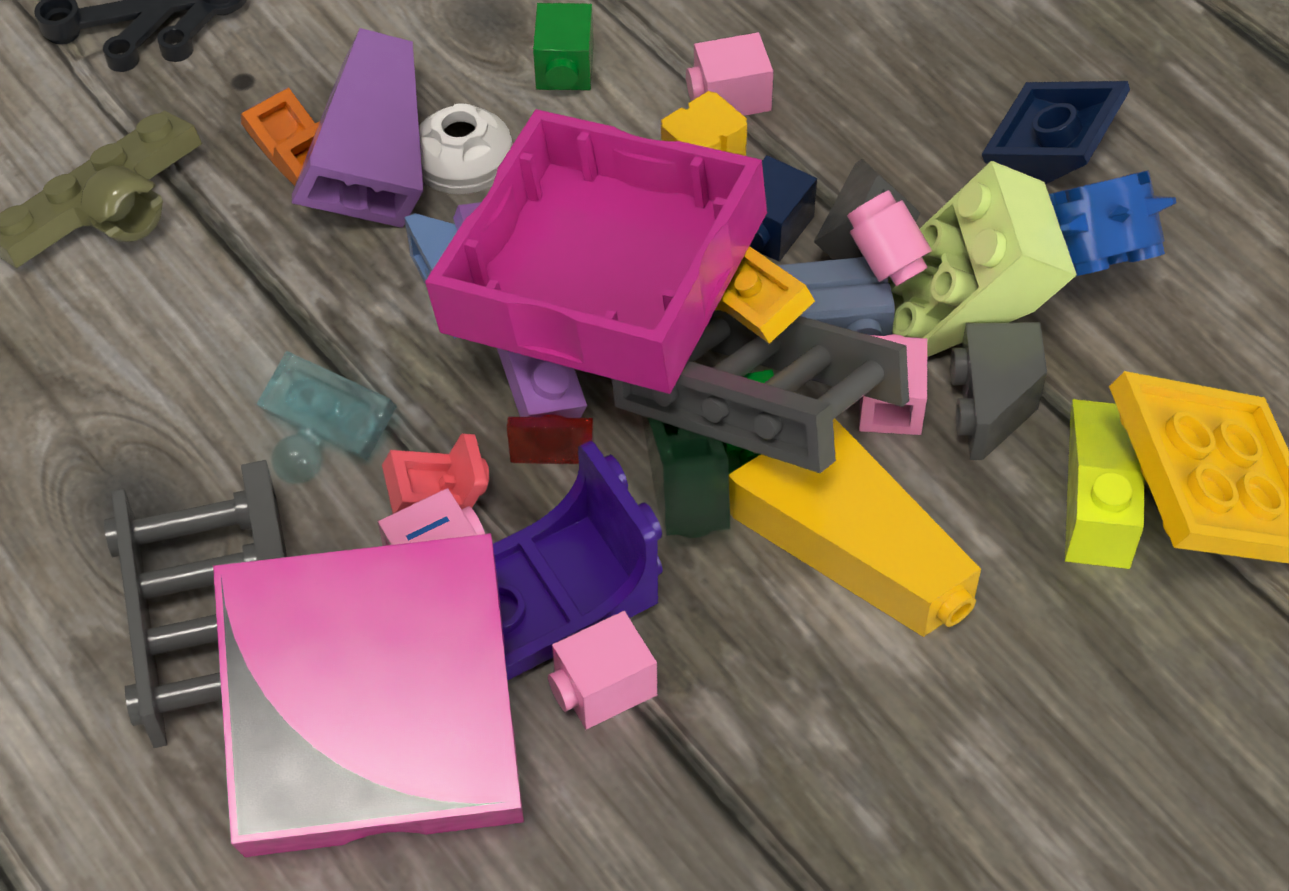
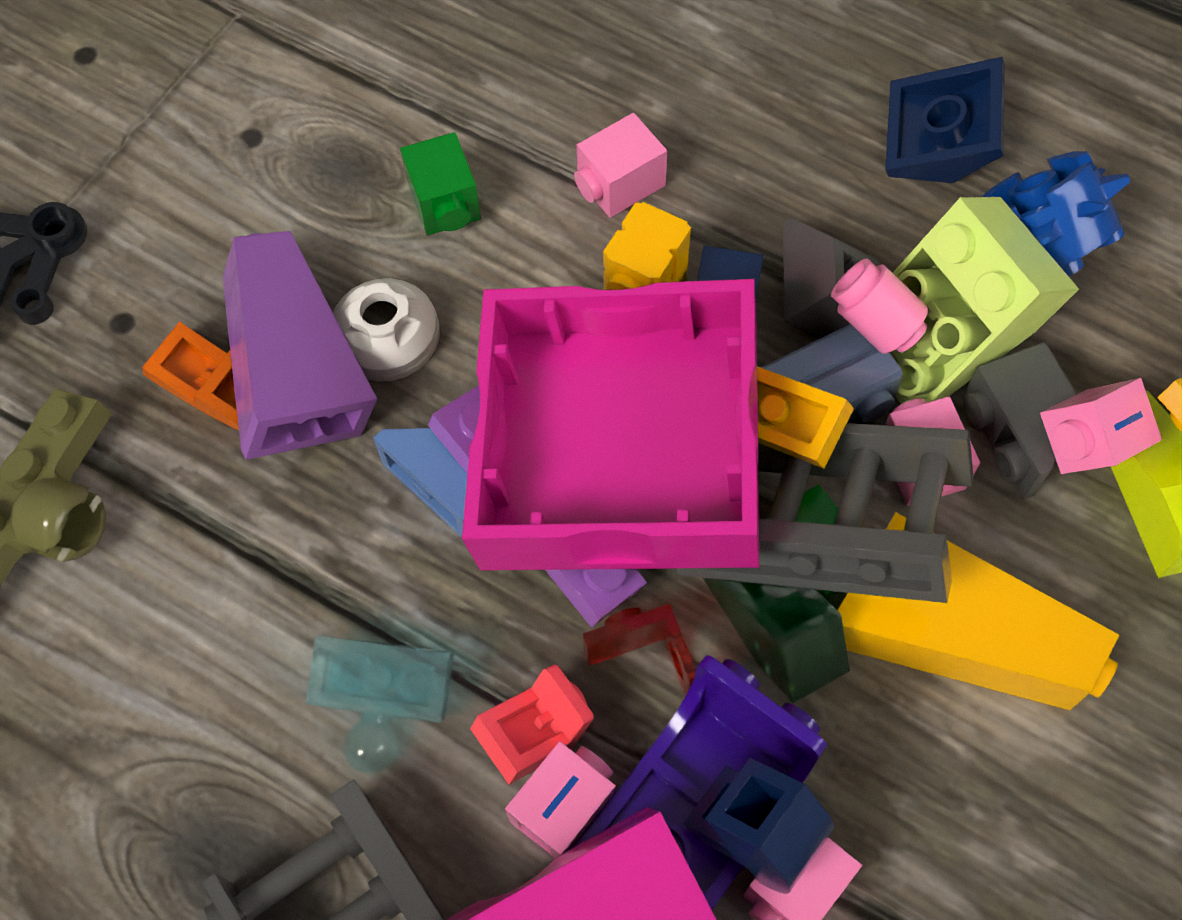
camera: 20 degrees left, 10 degrees up
none -> dark blue brick [683,758,834,894]
none -> bright pink brick [1040,378,1162,474]

